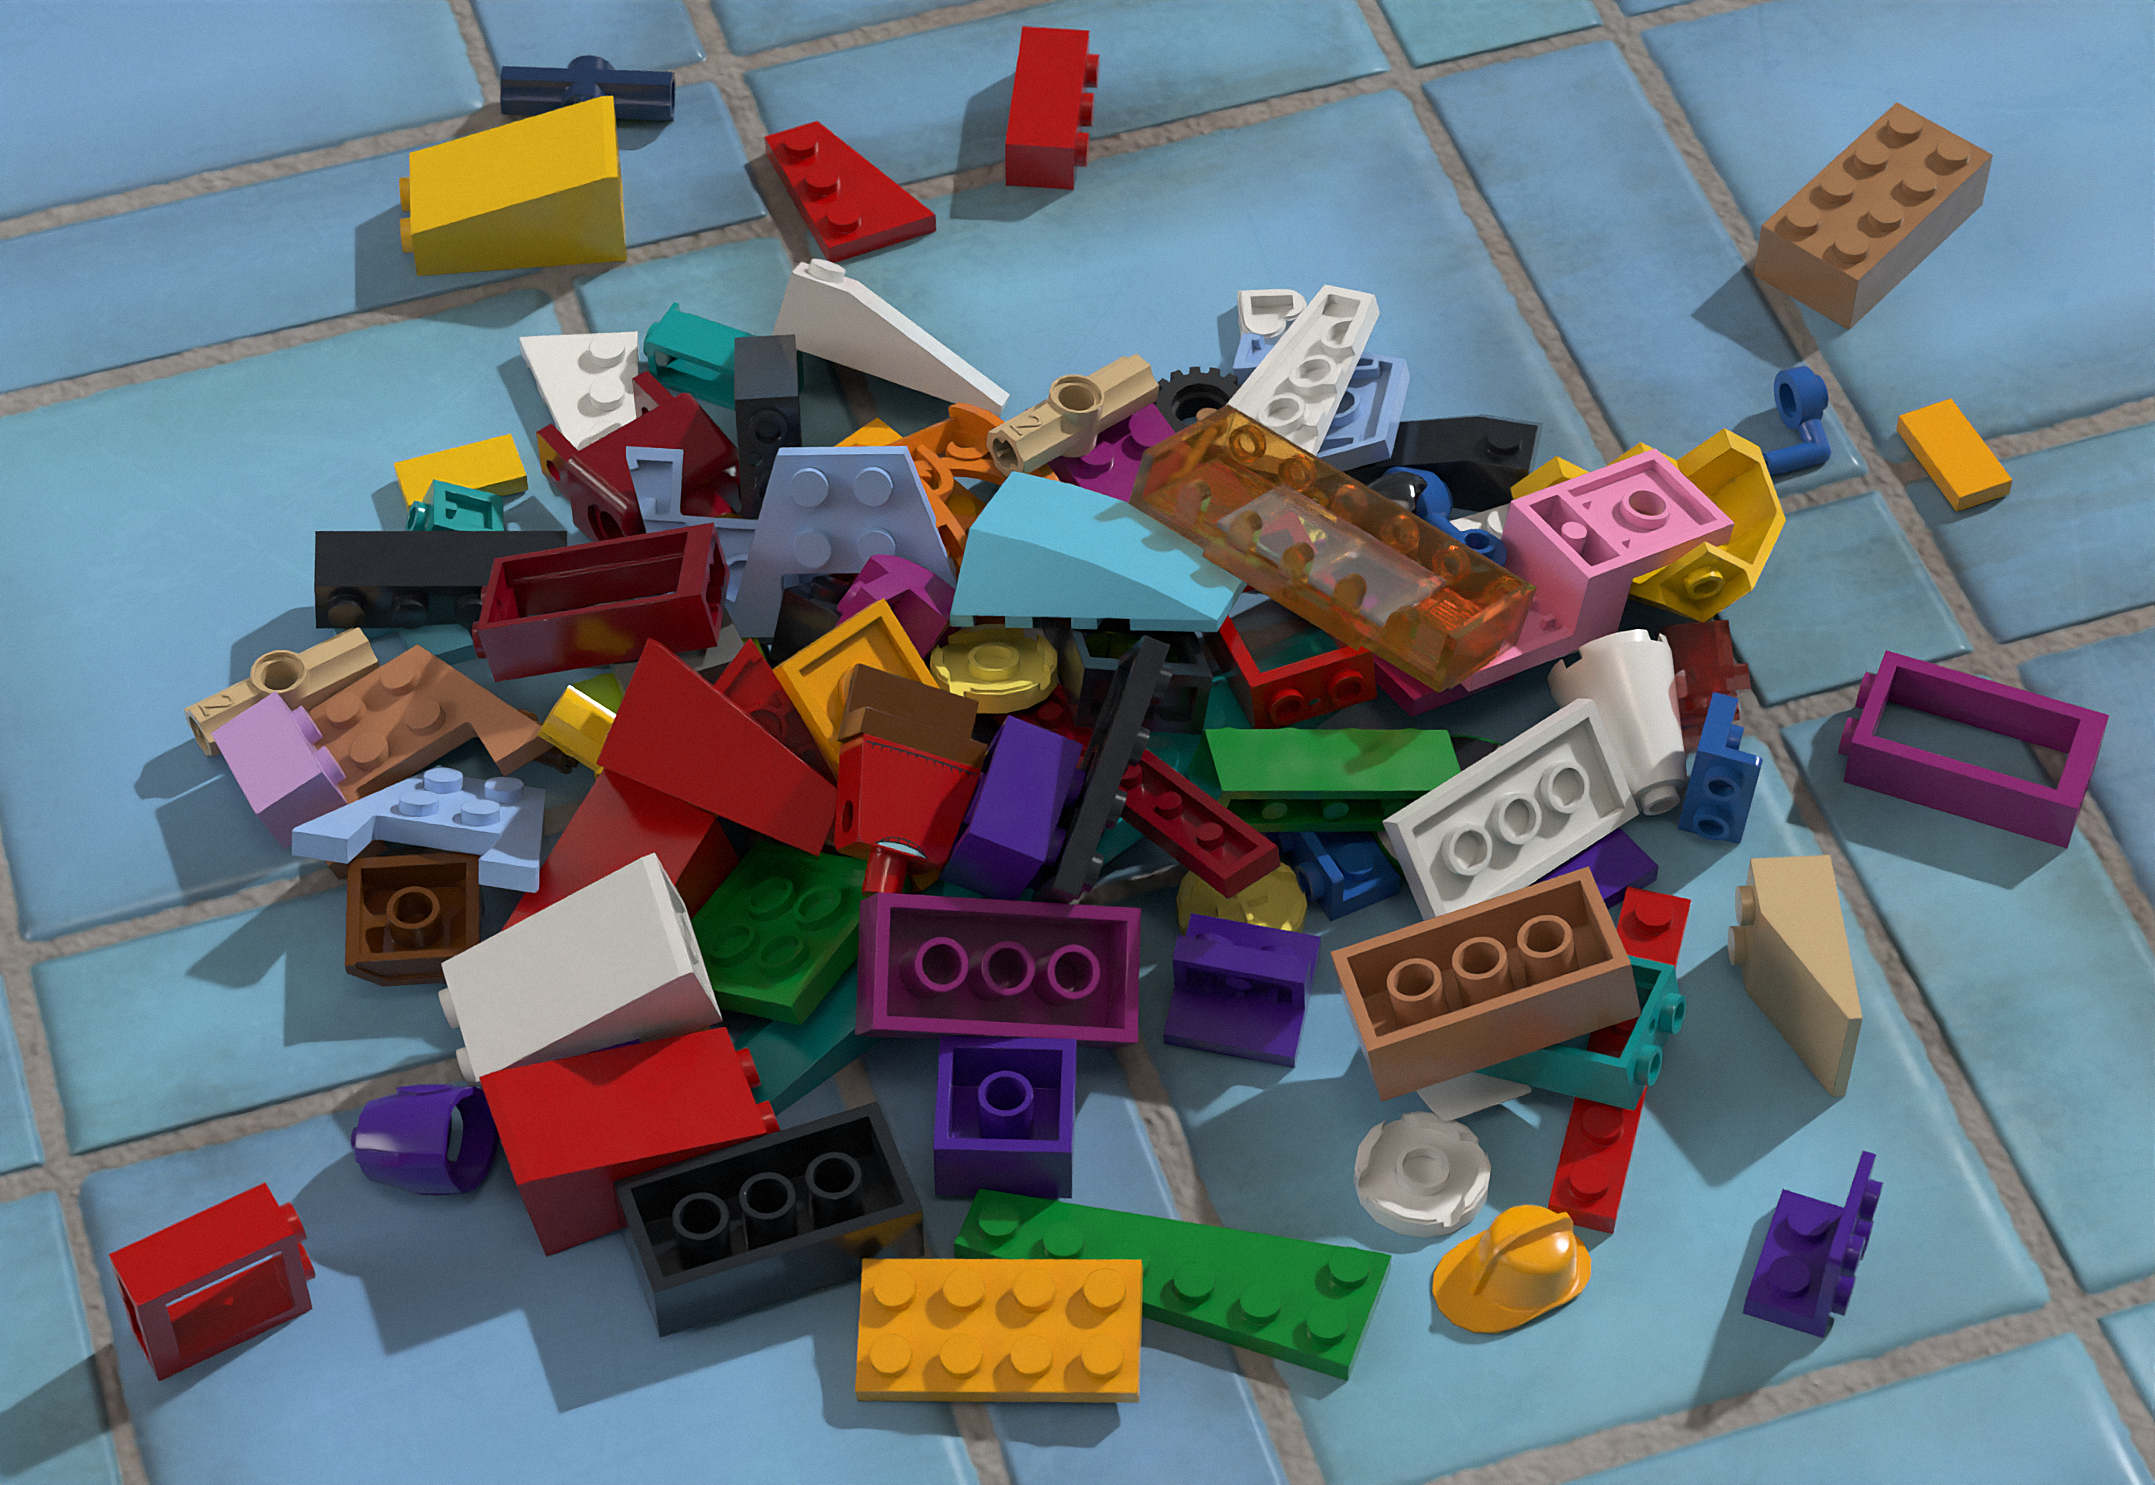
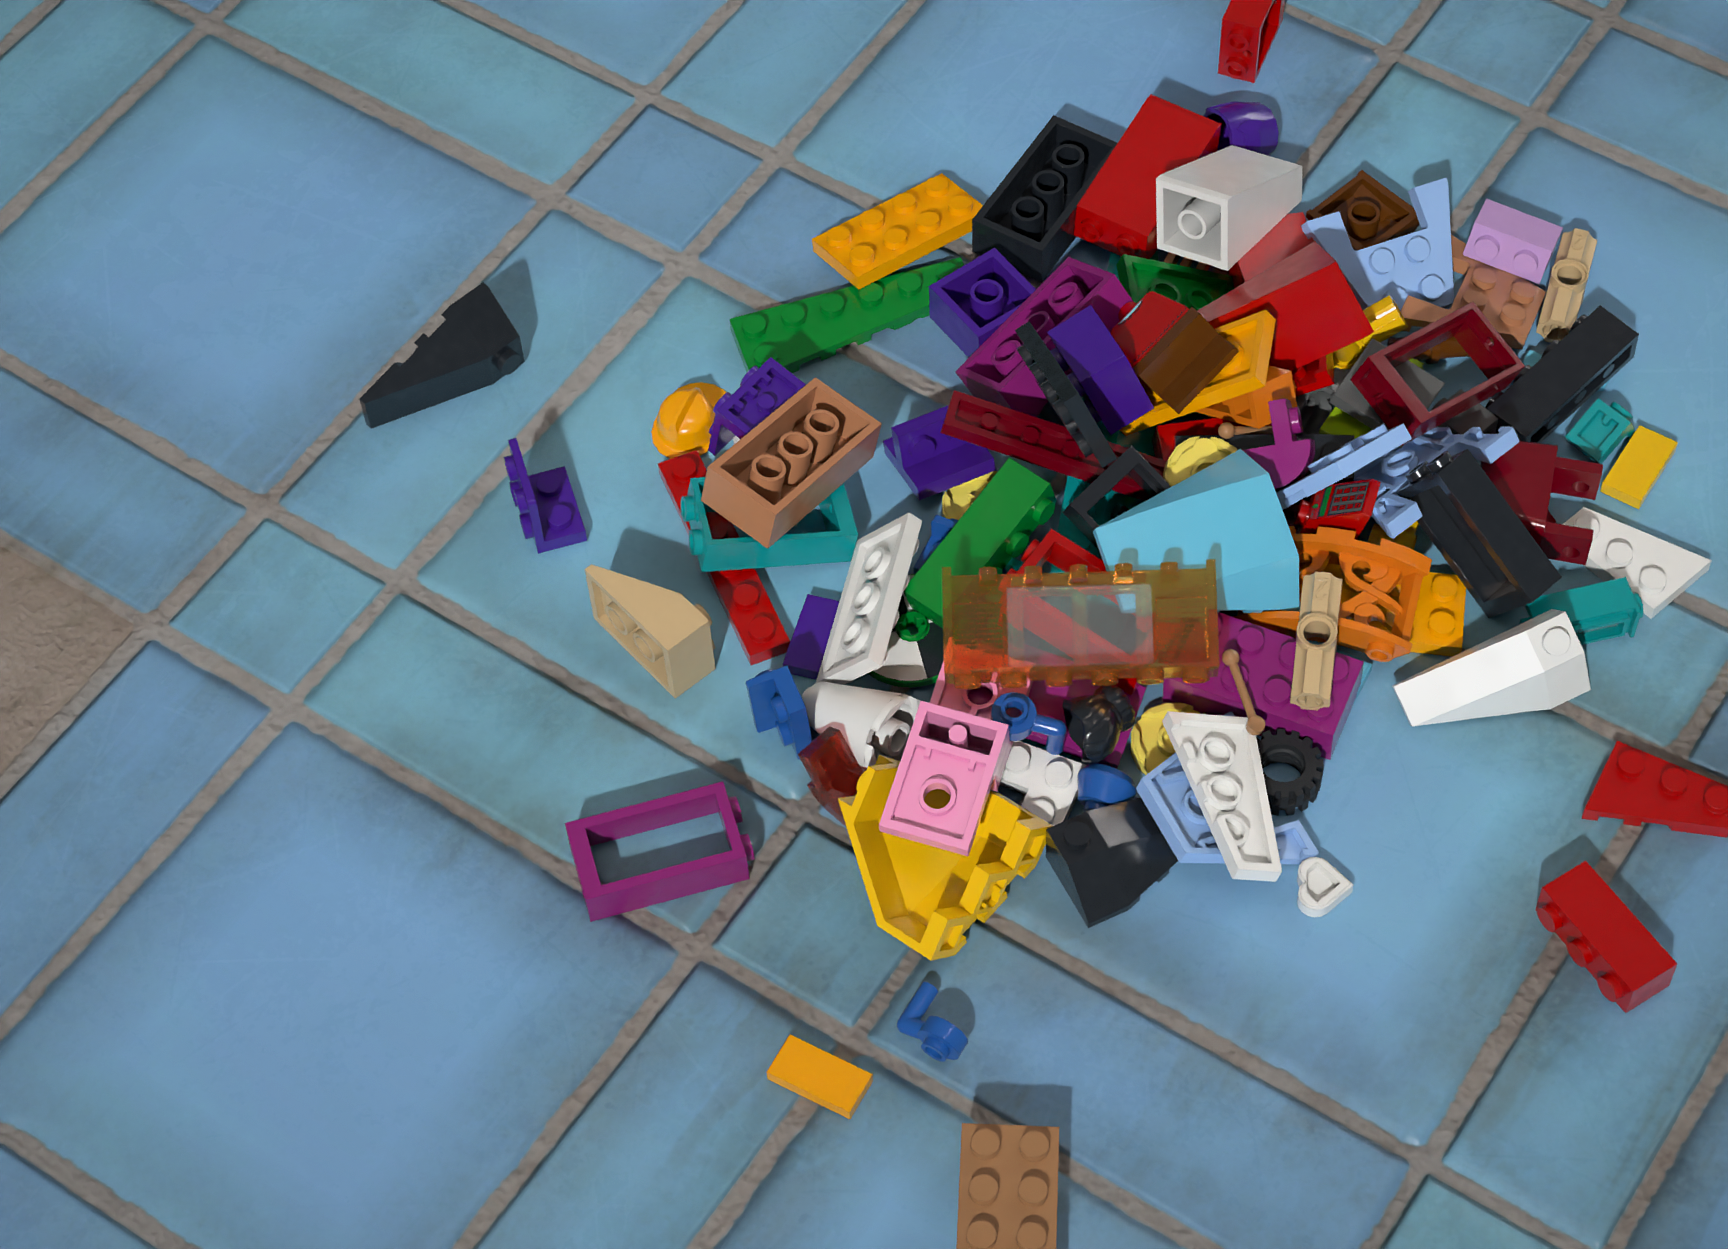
camera: 145 degrees right, 5 degrees up
none -> dark purple bracket [708,357,806,456]

